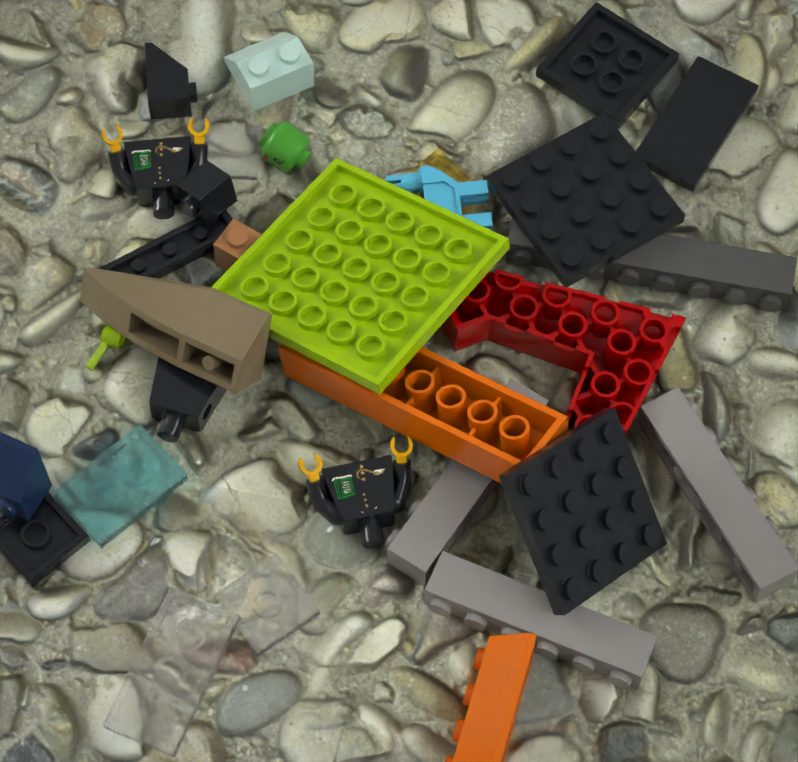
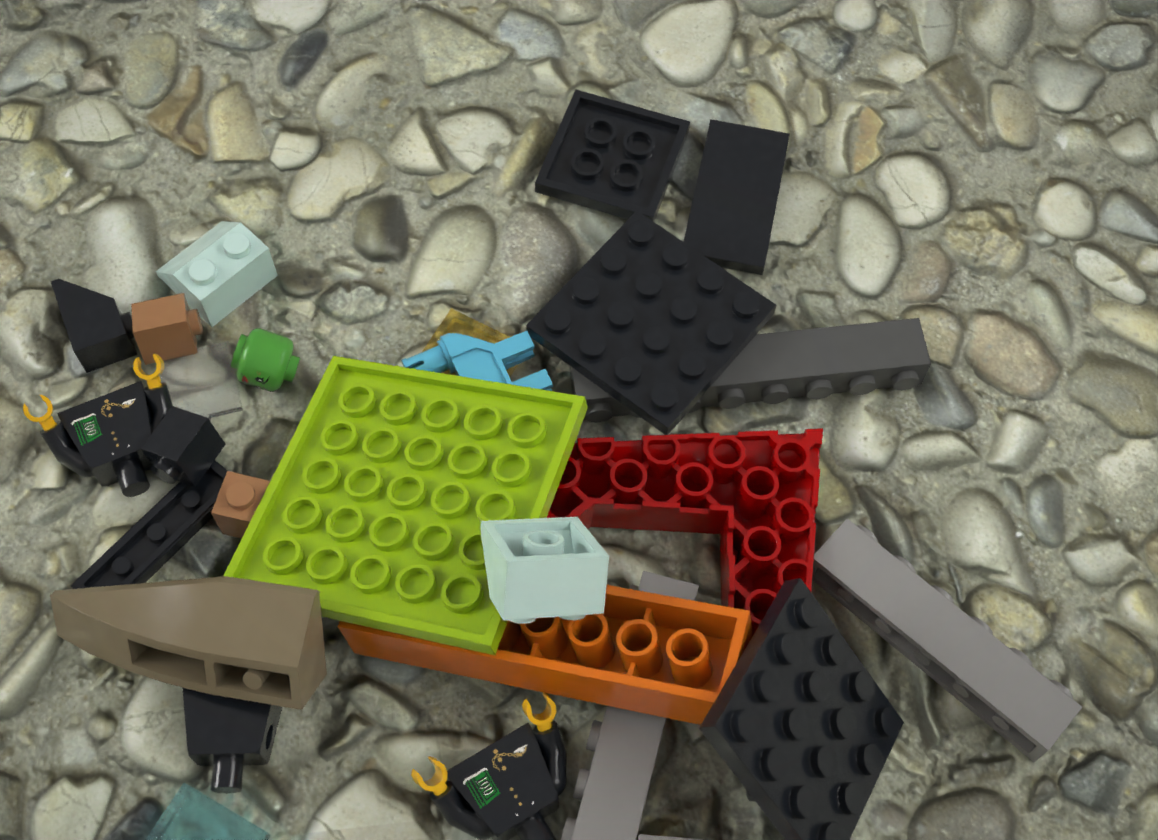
camera: 20 degrees left, 0 degrees up
lime hand [85,326,126,371] -> none
none -> medium nougat brick [131,293,203,365]
none -> light aqua slope [480,517,609,624]

